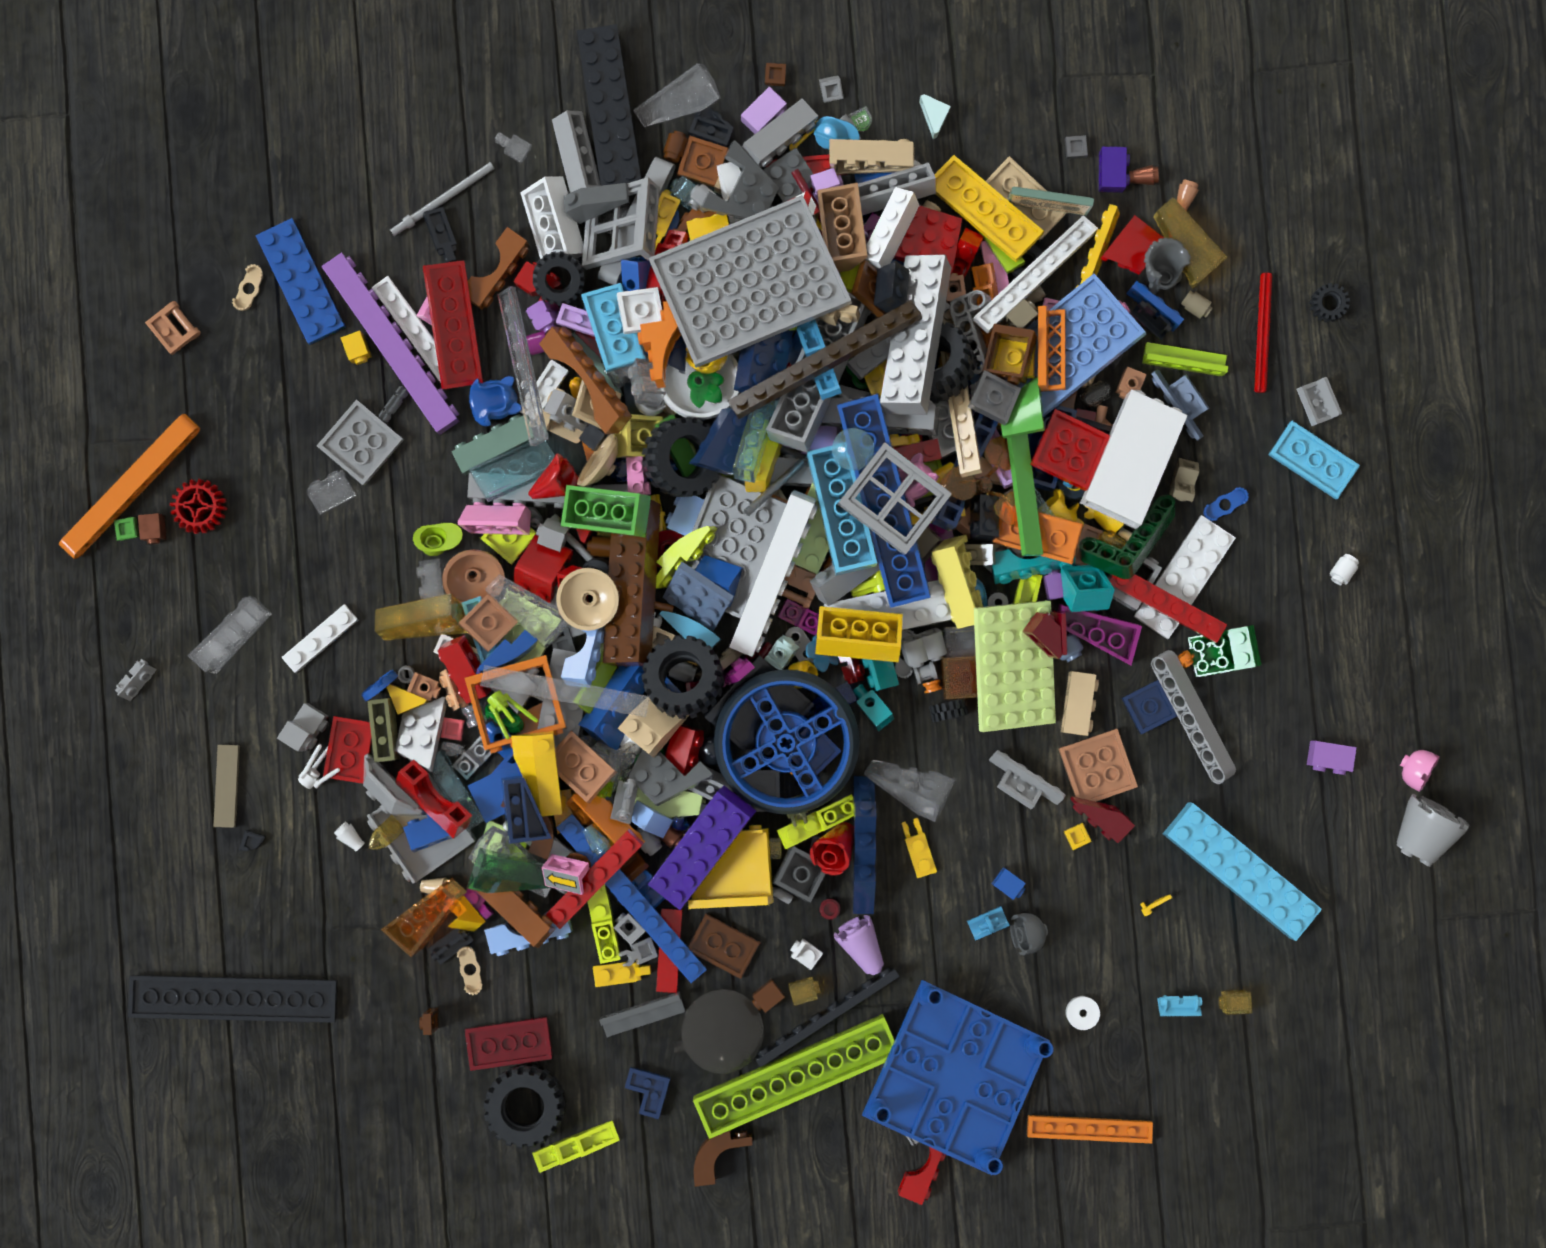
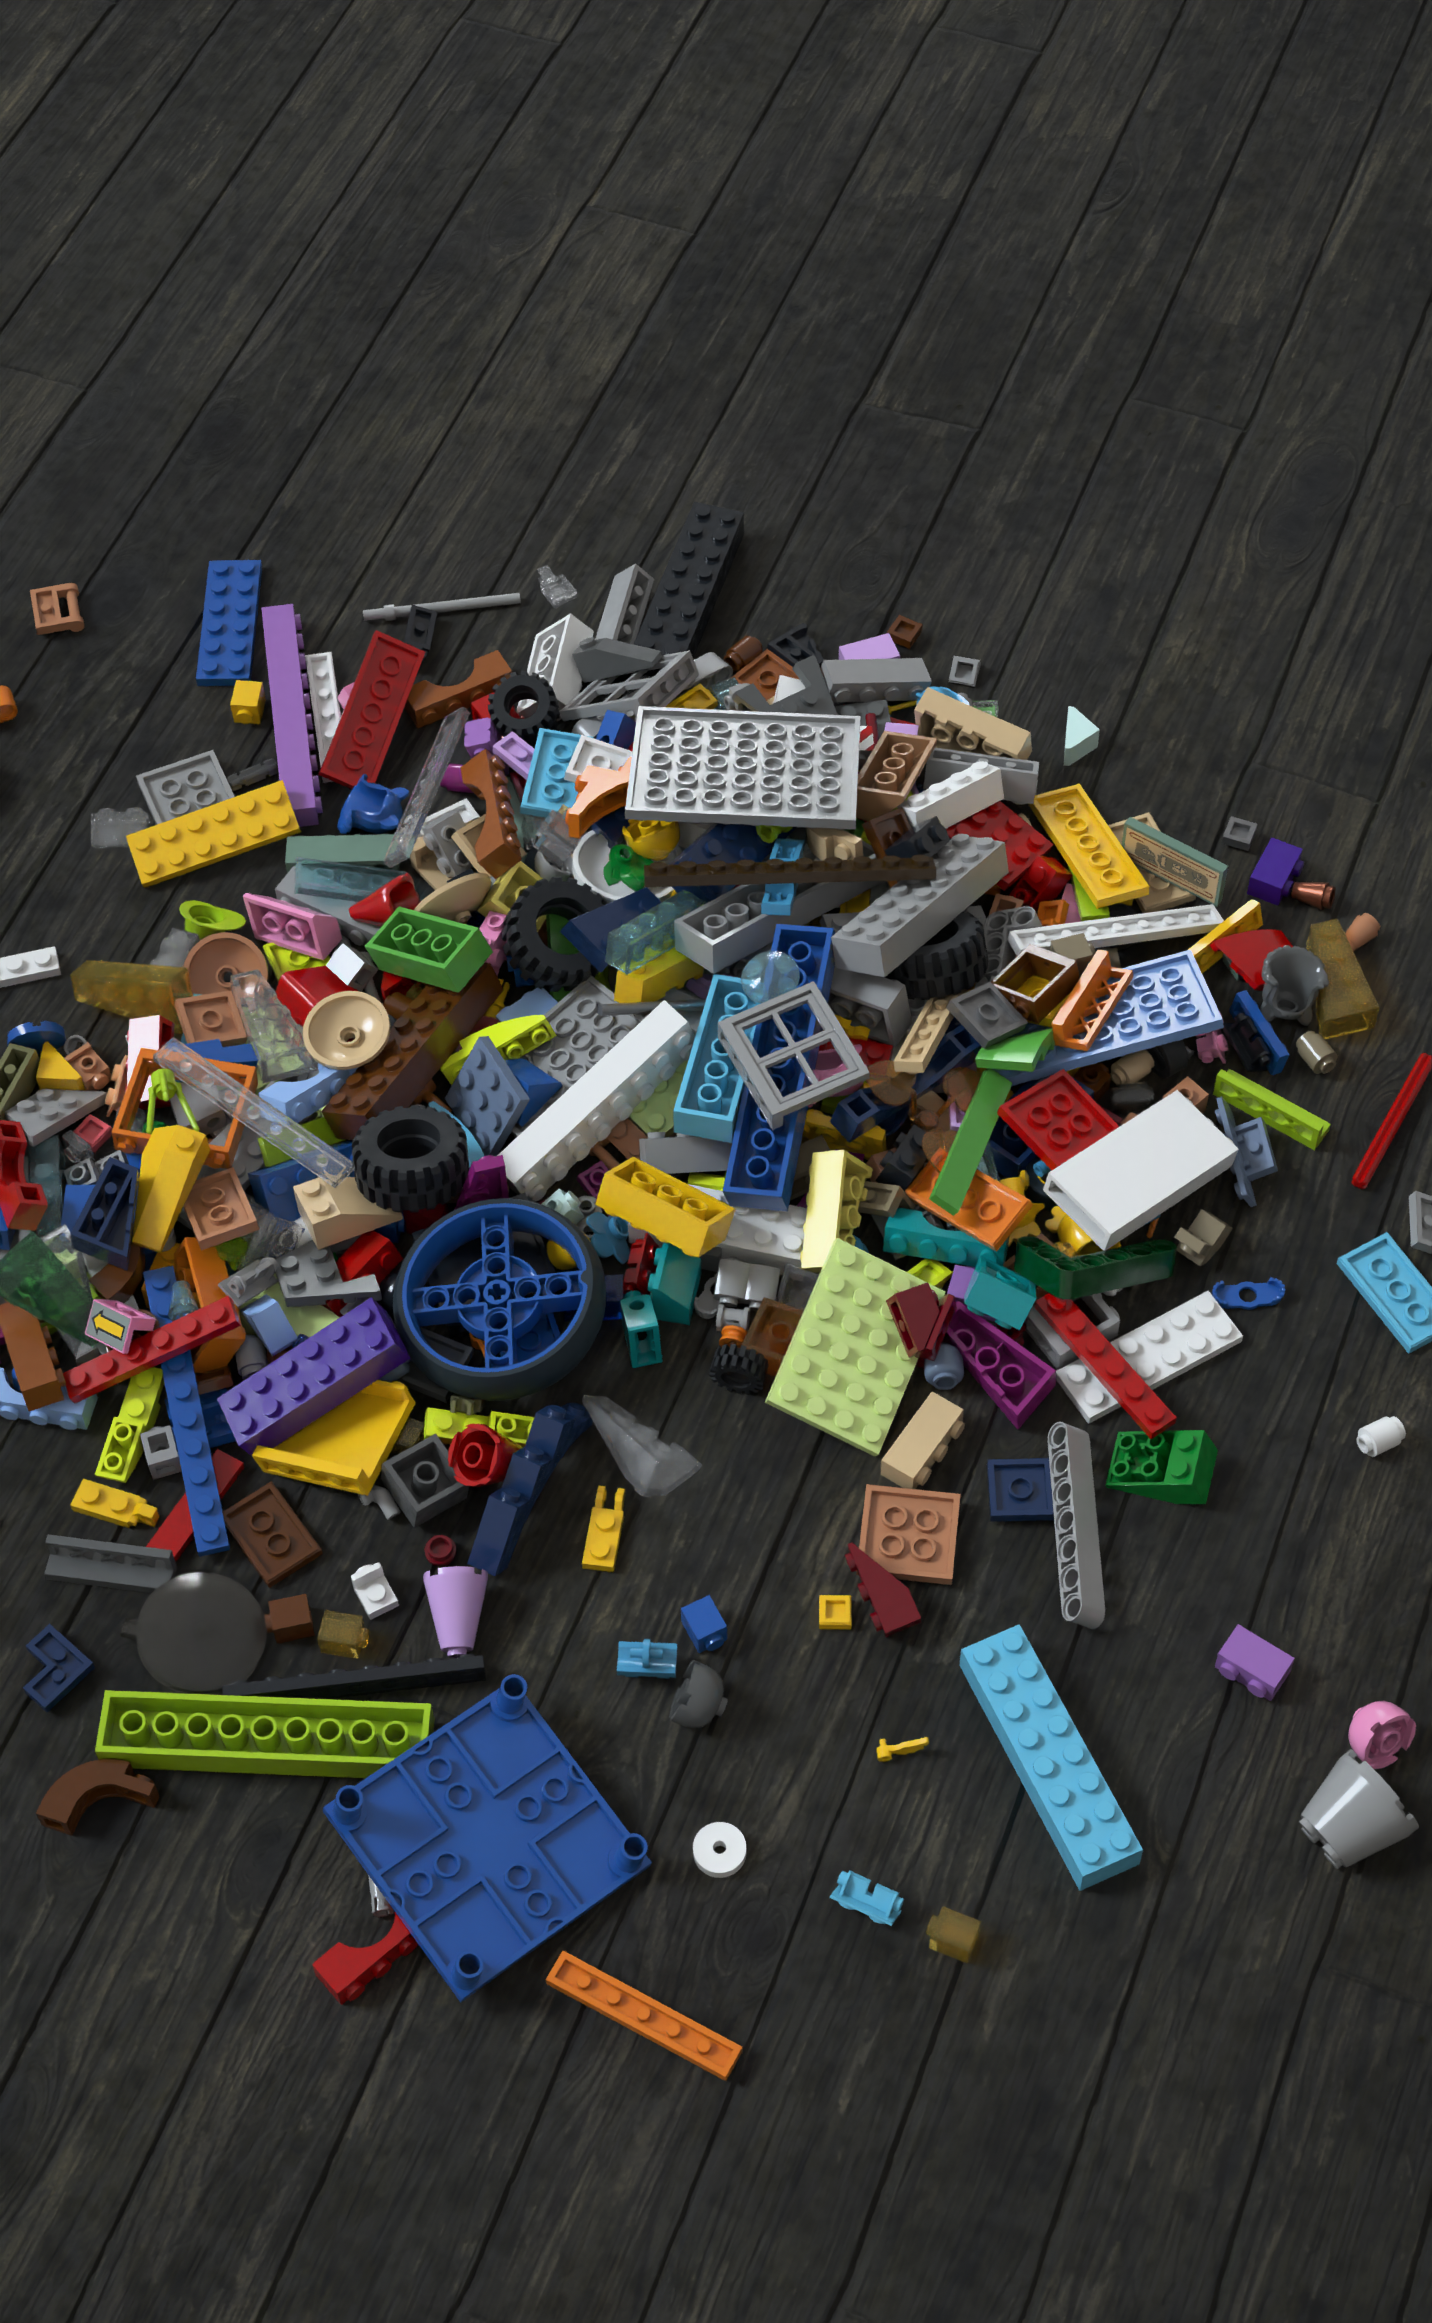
camera: 30 degrees right, 30 degrees down
tan piece [232,264,263,311] -> none
light grey plate [619,937,658,967] -> none
clear wedge [633,63,720,127] -> none
light grey bracket [989,750,1066,809] -> none
orange plate [1177,650,1194,668] -> none
none -> yellow plate [126,780,301,888]

